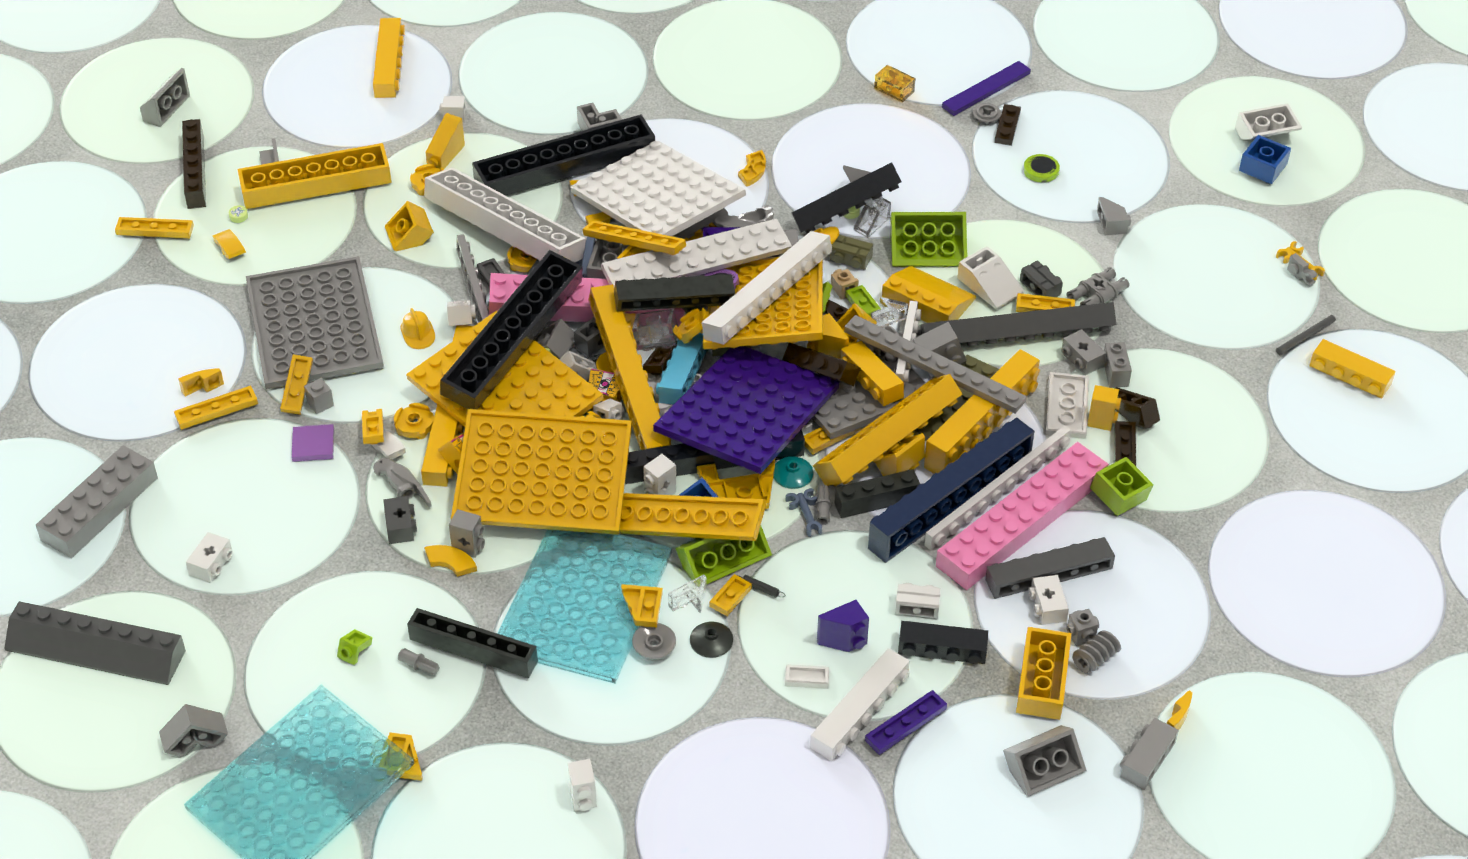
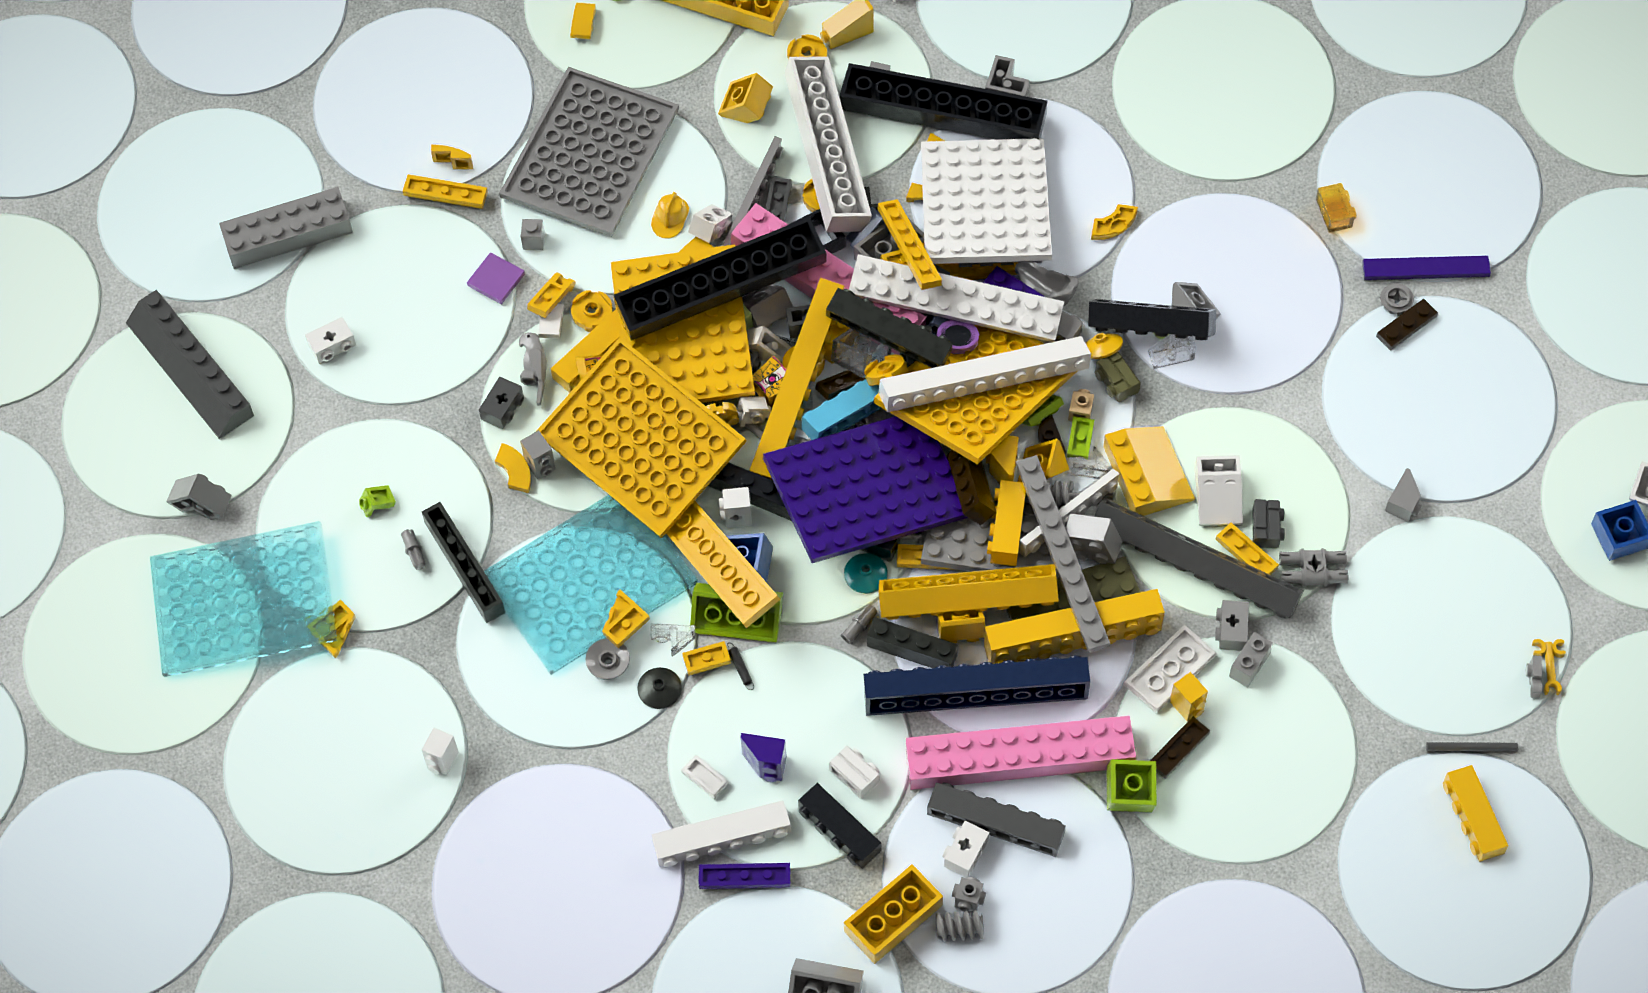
camera: 40 degrees right, 15 degrees up
yellow plate [280,354,313,415] -> none
yellow wing [697,458,776,509] -> none
sand blue bar [785,488,822,537] -> none
lime slope [890,212,968,267] -> none
white plate [925,425,1071,551] -> none
tile [1023,154,1060,182] -> none
dark brown slope [1114,387,1160,429] -> none

